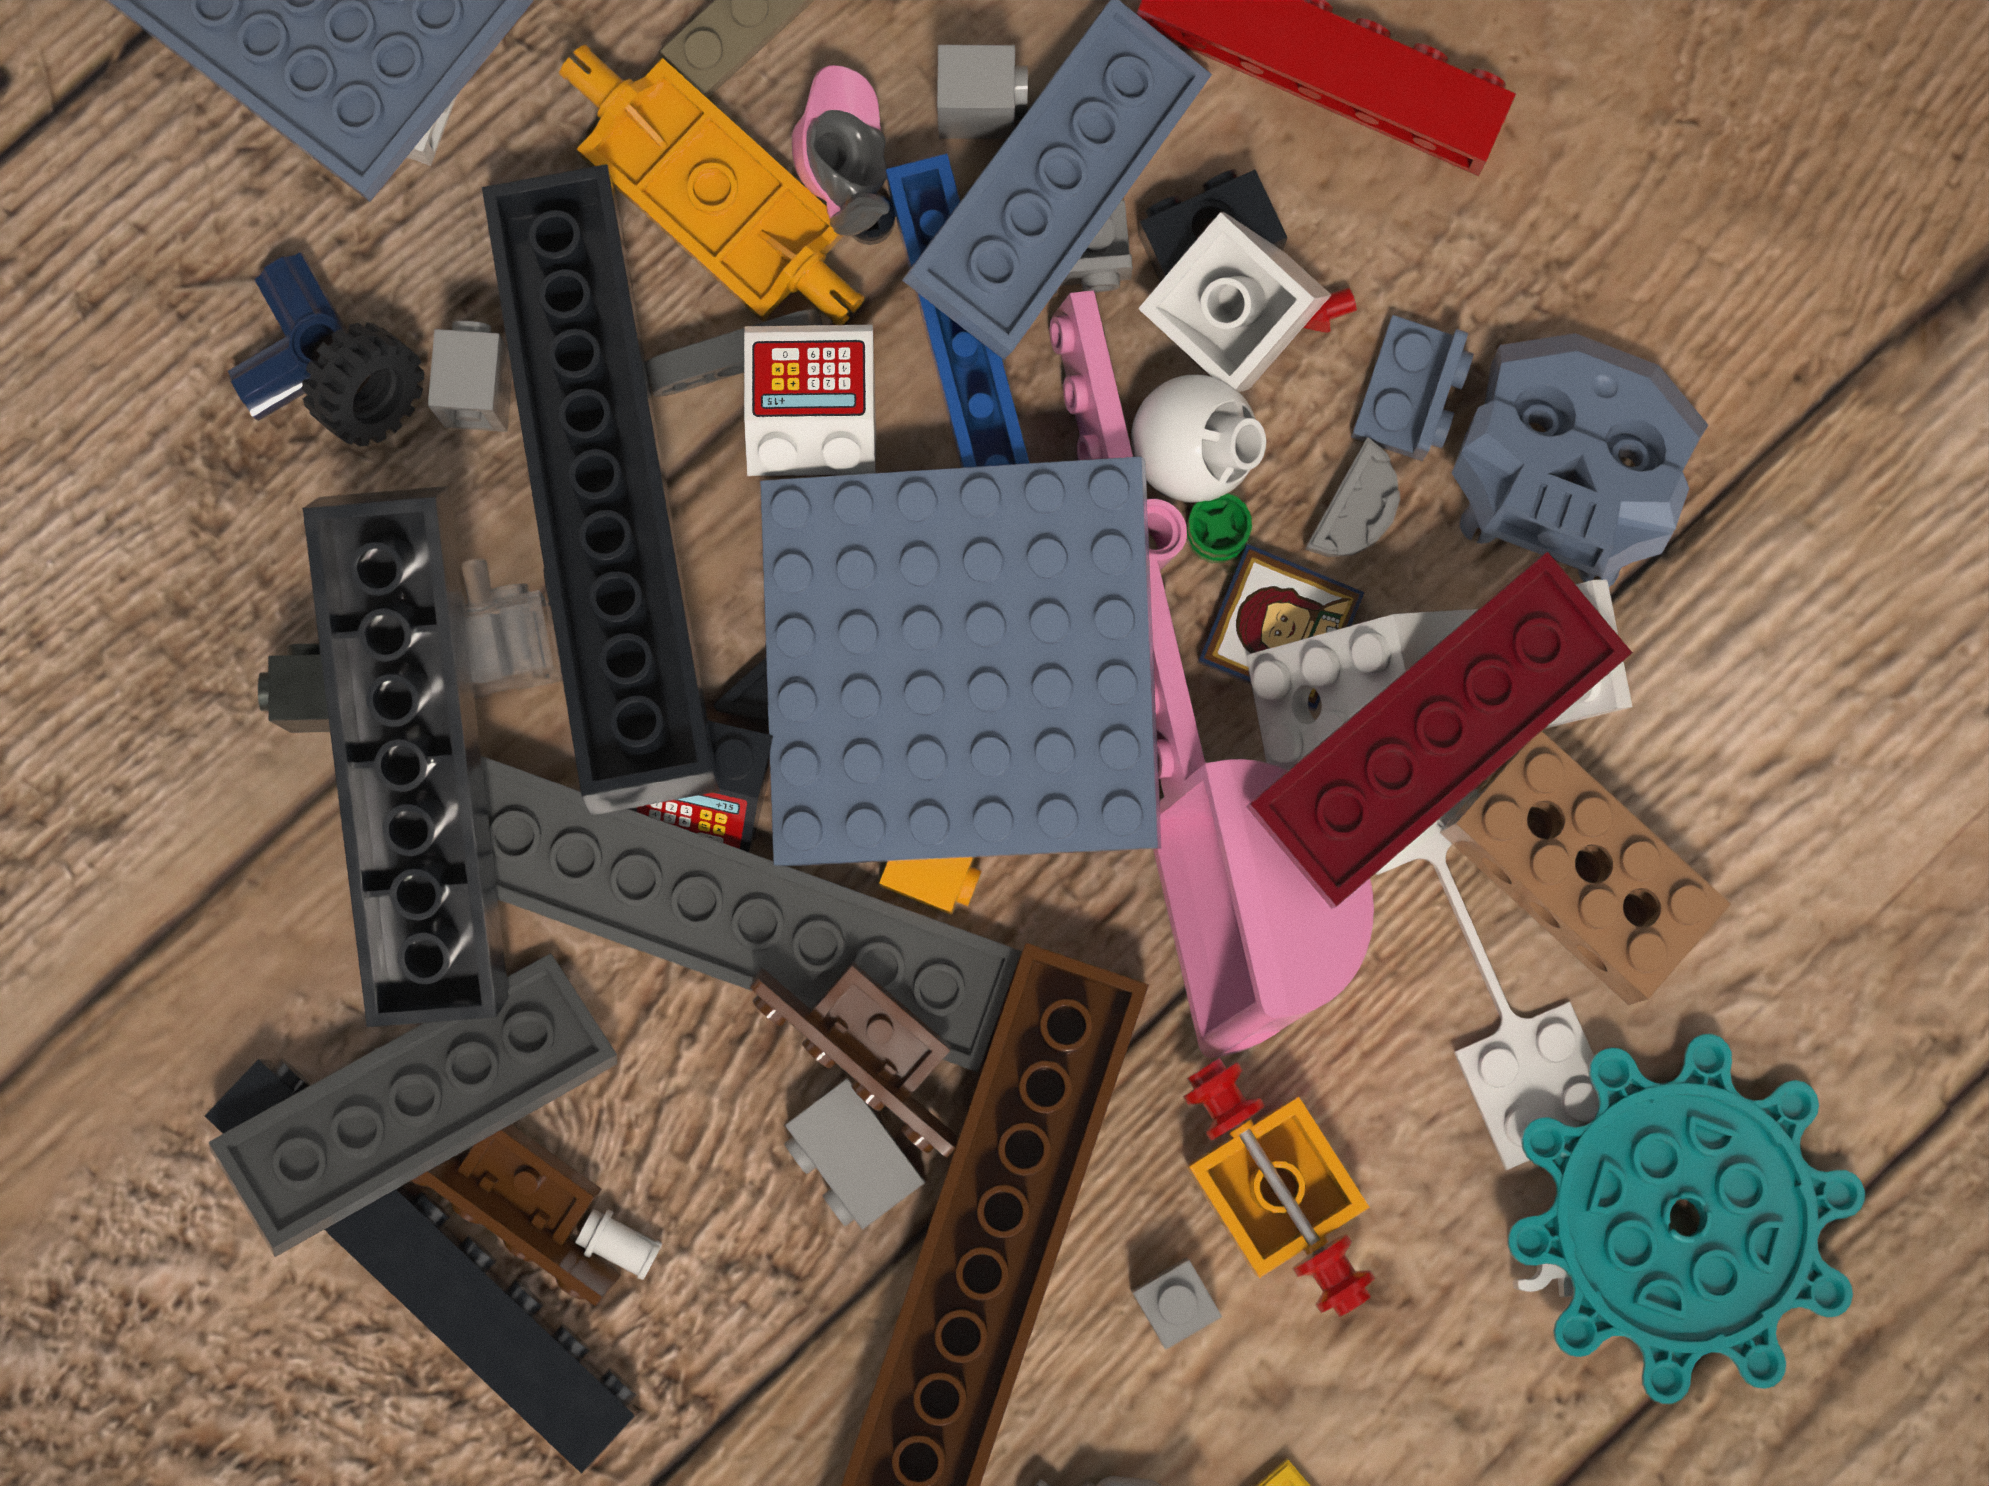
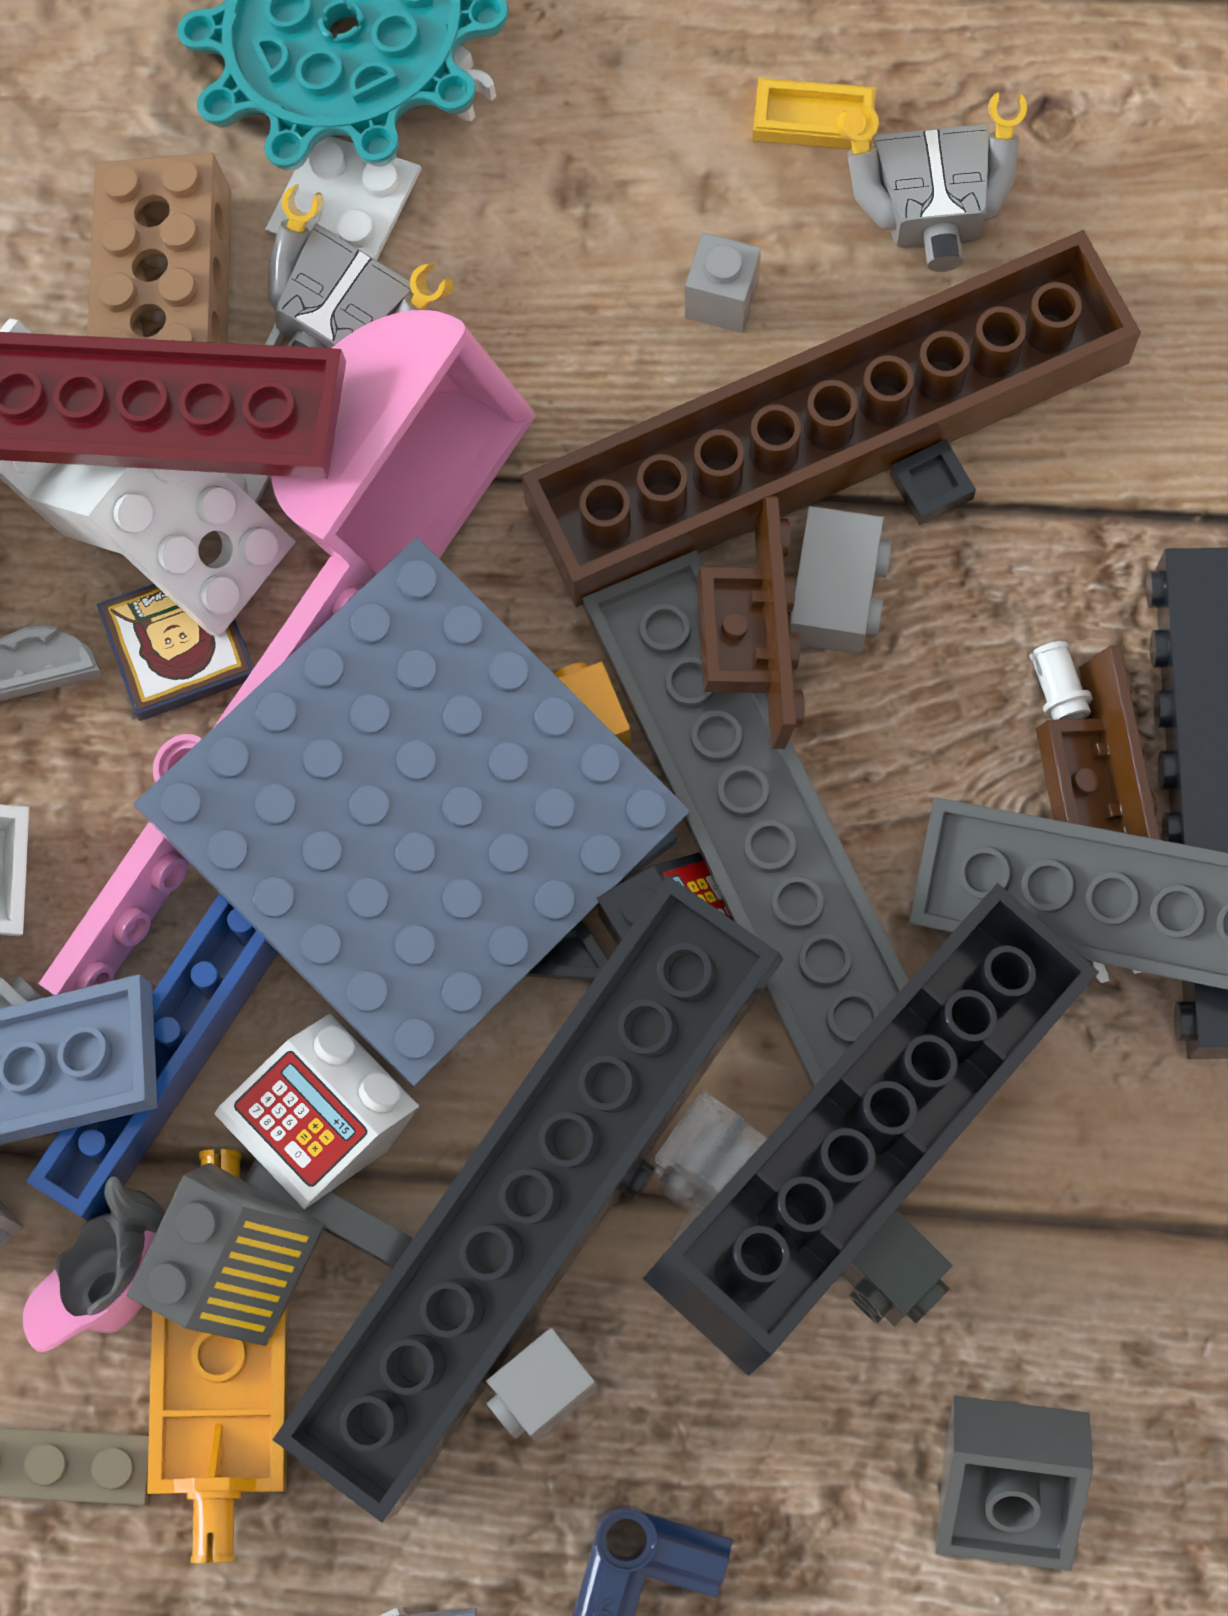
camera: 130 degrees left, 10 degrees down
black tyre [302,322,424,447] -> none
white brick [1131,375,1266,502] -> none
light orange brick [1183,1058,1375,1317] -> none
green wheel [1186,493,1252,564] -> none
none -> dark grey slope [126,1162,326,1346]
none -> light grey torso [268,183,454,348]
none -> black plate [890,439,976,526]
none -> dark grey slope [935,1395,1093,1571]

